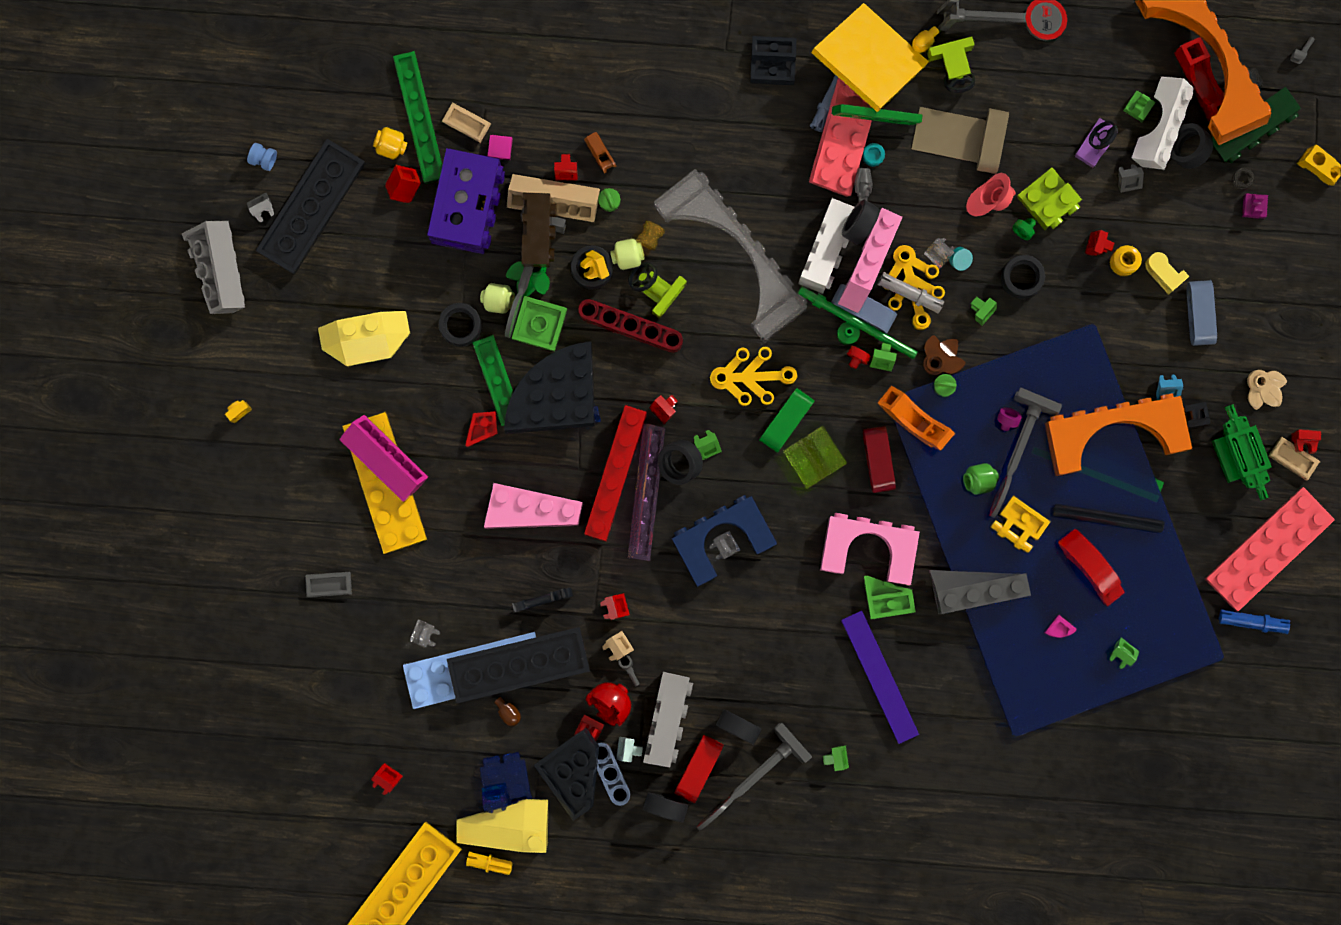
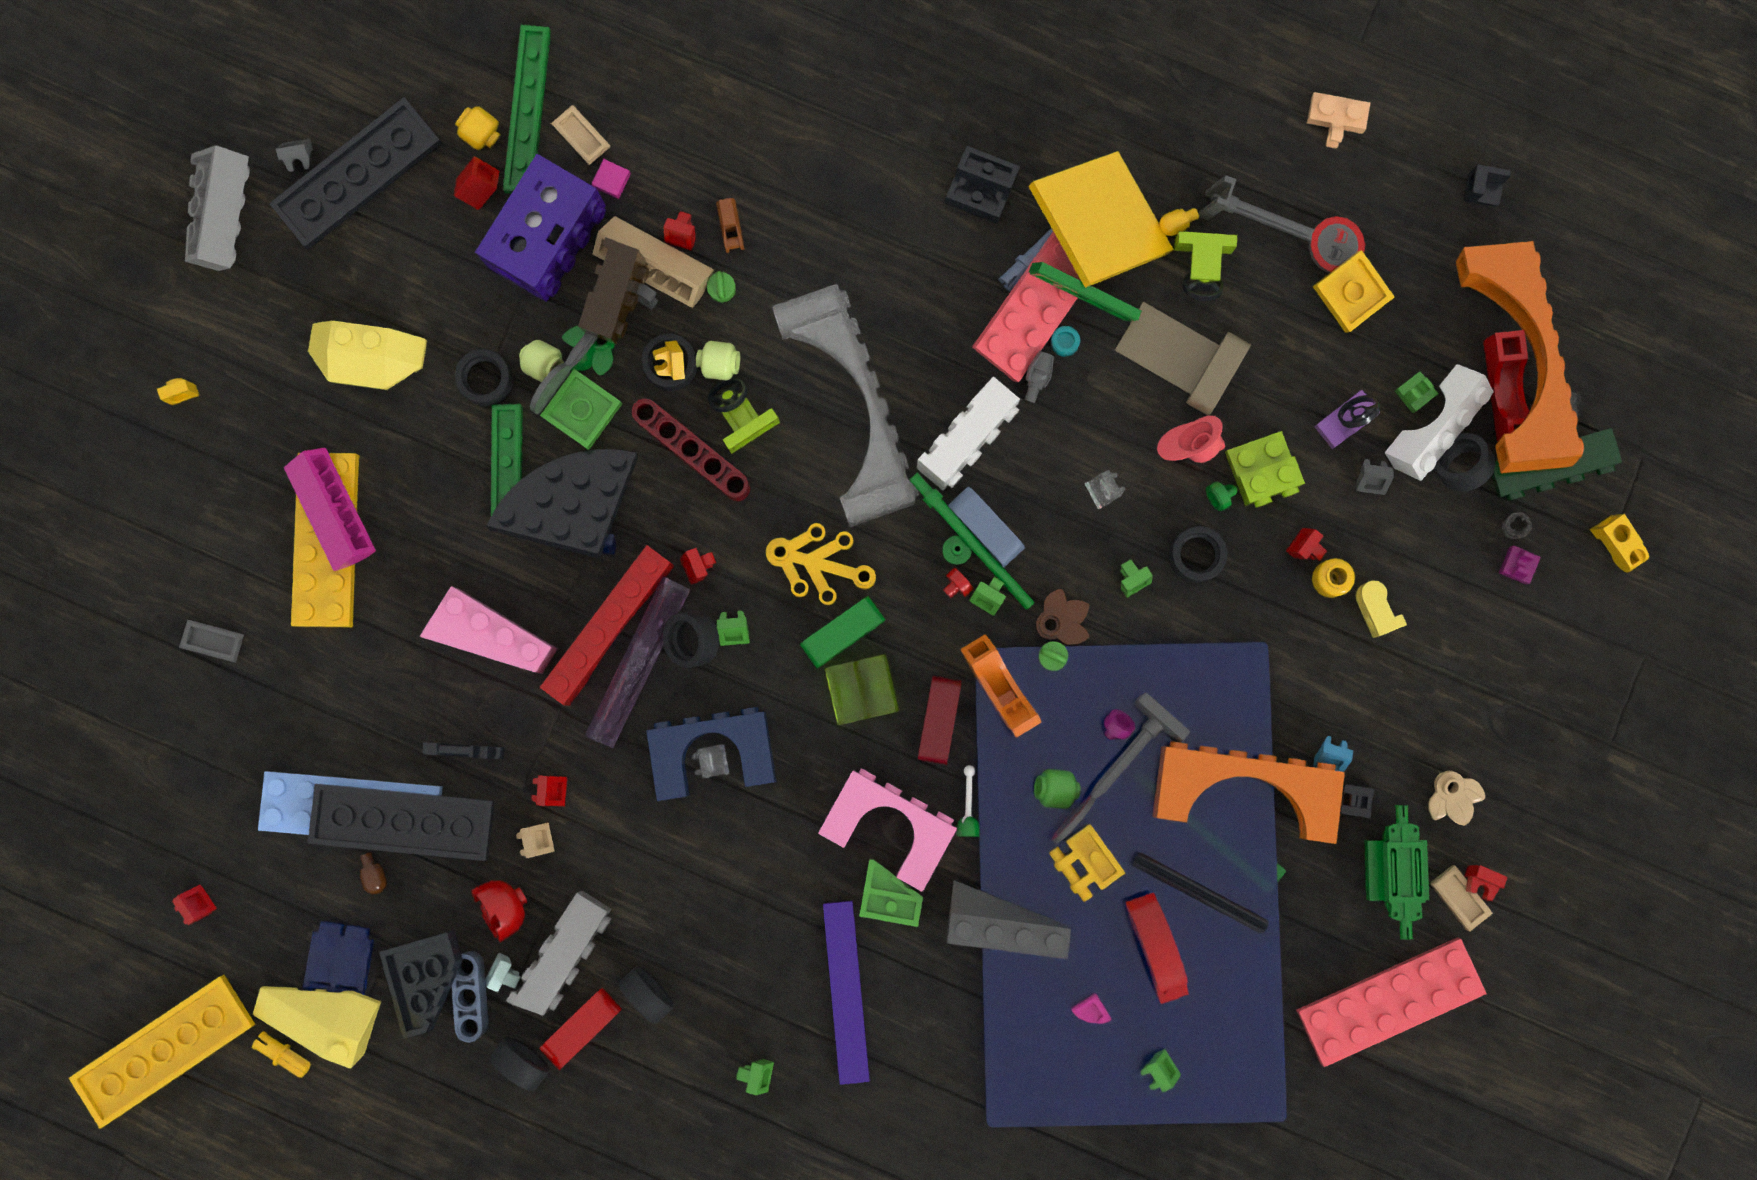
camera: 25 degrees right, 0 degrees up
medium blue wheel [247,142,277,171] -> none
clear tile [410,620,440,647] -> none
red piece [466,411,498,447] -> none
clear blue tile [482,784,507,813] -> none
red tile [574,714,604,741] -> none
dark grey hand [619,655,640,687] -> none
clear yellow wheel [636,220,665,251] -> none
dark grey piece [697,723,812,831] -> none
bright pink arch [838,208,902,313] -> none
black tyre [842,199,880,245] -> none
light grey pin [878,272,944,314] -> none
yellow plant [883,245,945,330] -> none
teal tile [949,247,973,271] -> none
sand blue beam [1186,280,1217,346] -> none
blue pin [1219,610,1290,634] -> none
dark grey hand [1290,37,1315,64] -> none
none -> hinge [956,765,980,837]
none -> yellow plate [1313,250,1394,333]

